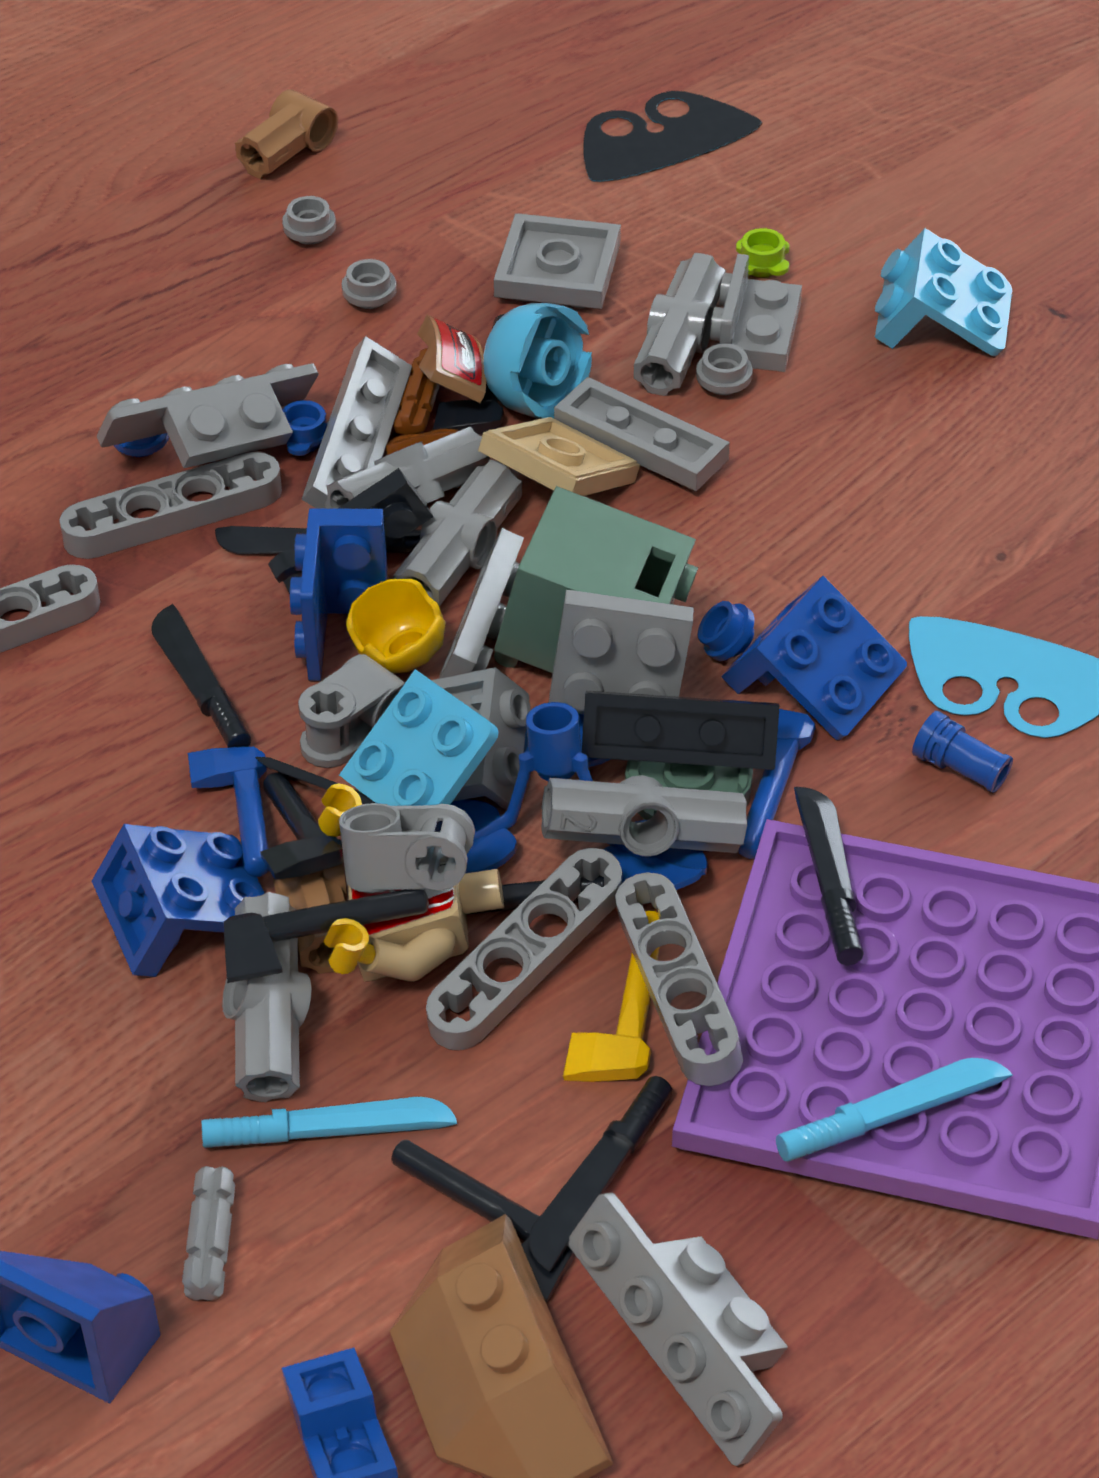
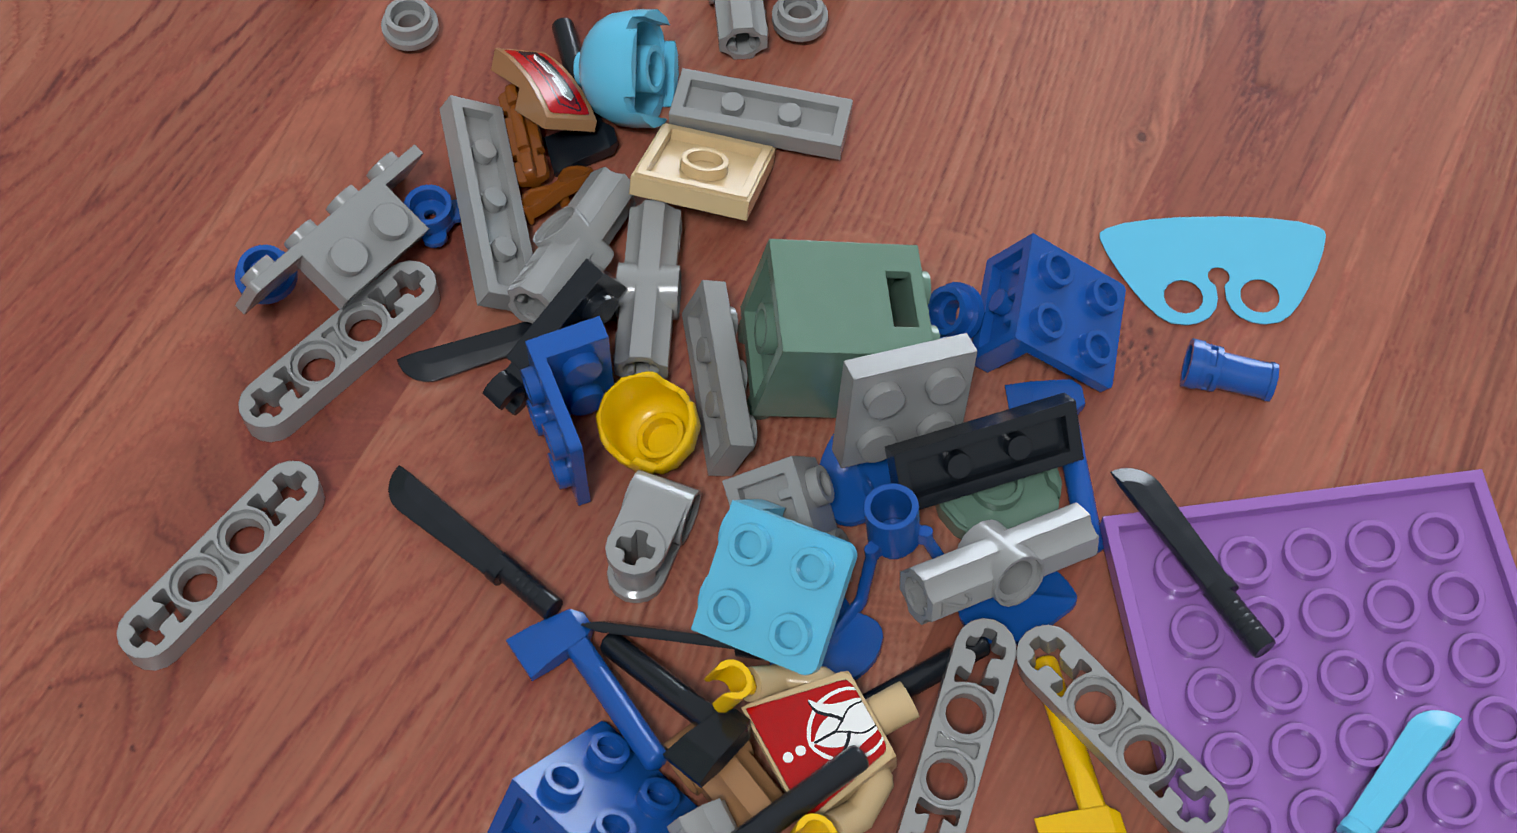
camera: 25 degrees left, 15 degrees up
light grey piece [339,803,475,893] -> none

